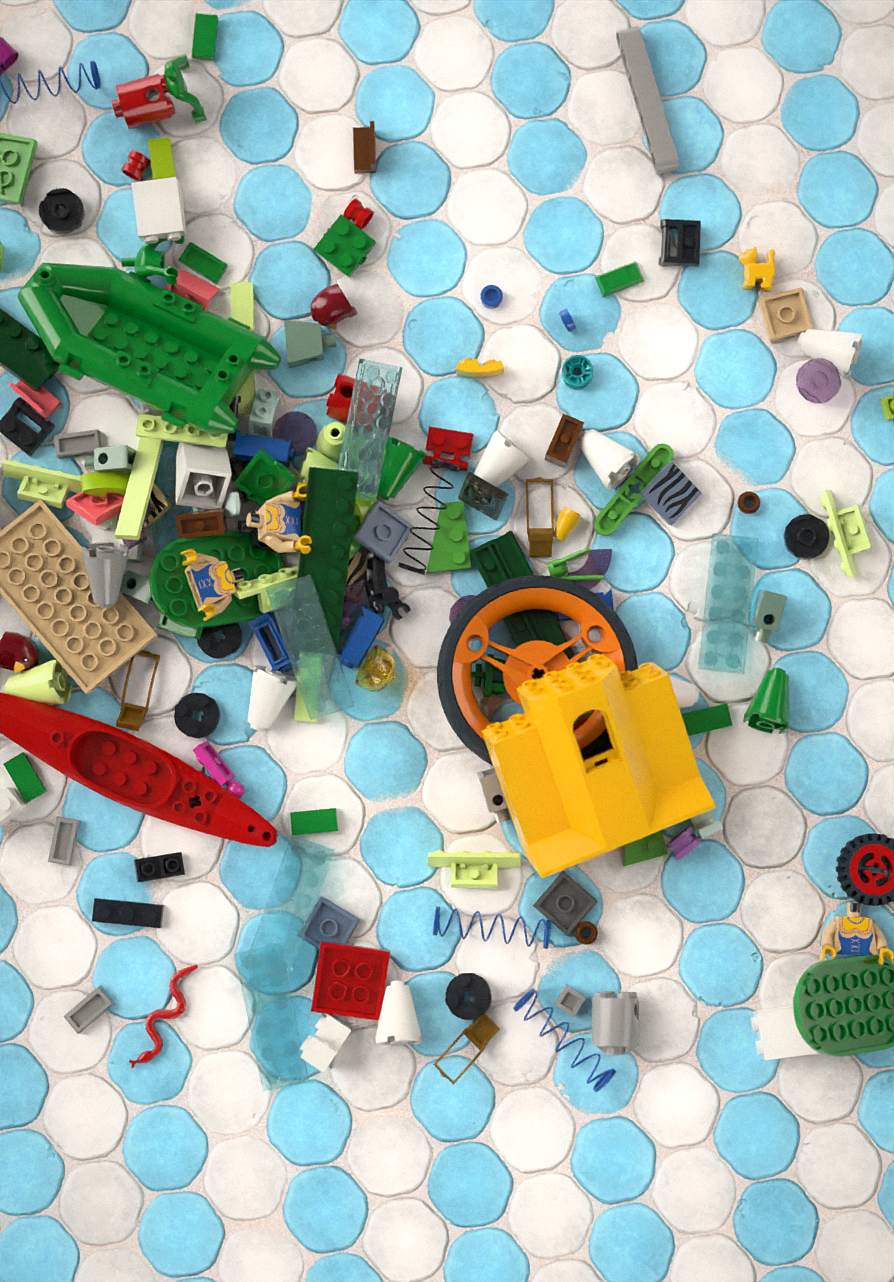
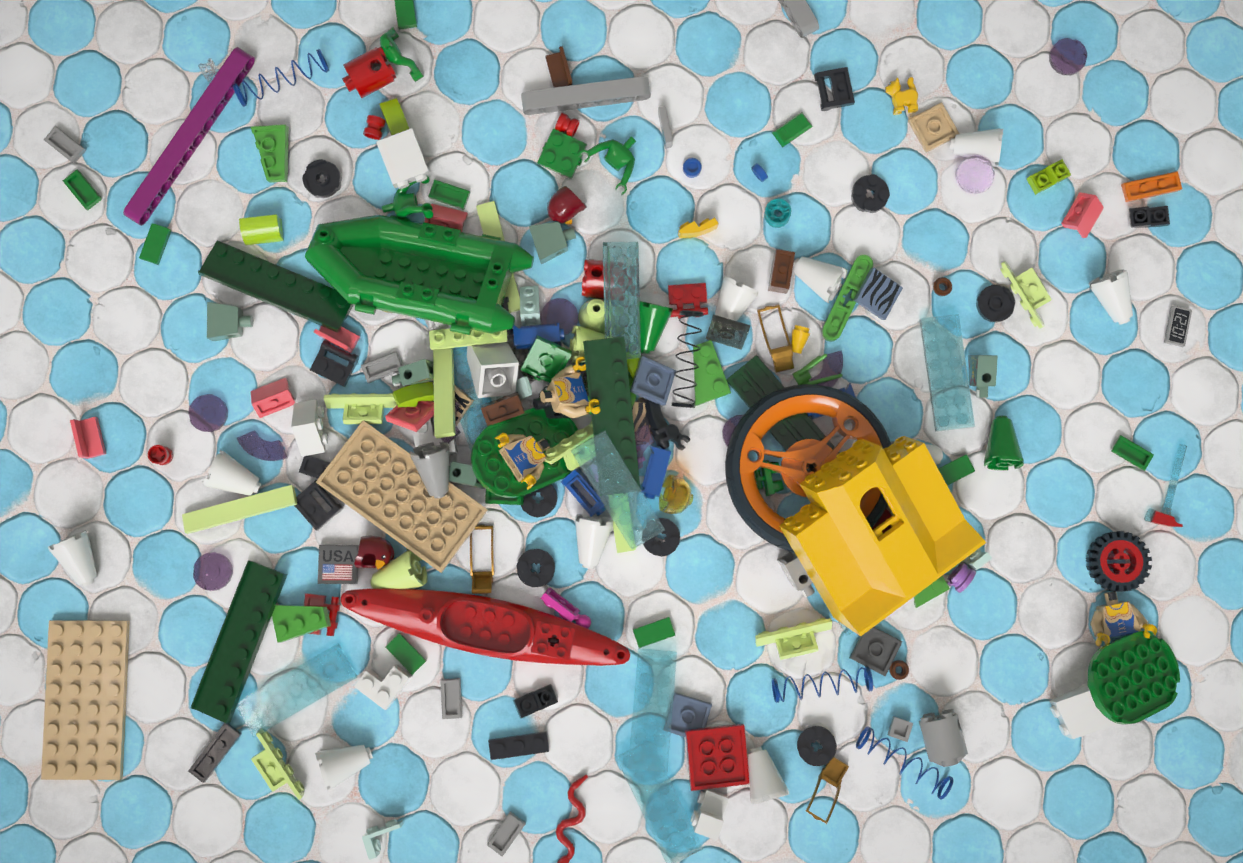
camera: 20 degrees left, 0 degrees up
none -> light grey beam [521,76,651,115]
none -> green piece [579,137,636,195]
none -> black plate [642,518,680,557]
none -> light grey tile [658,106,673,149]
none -> black plate [851,174,890,213]

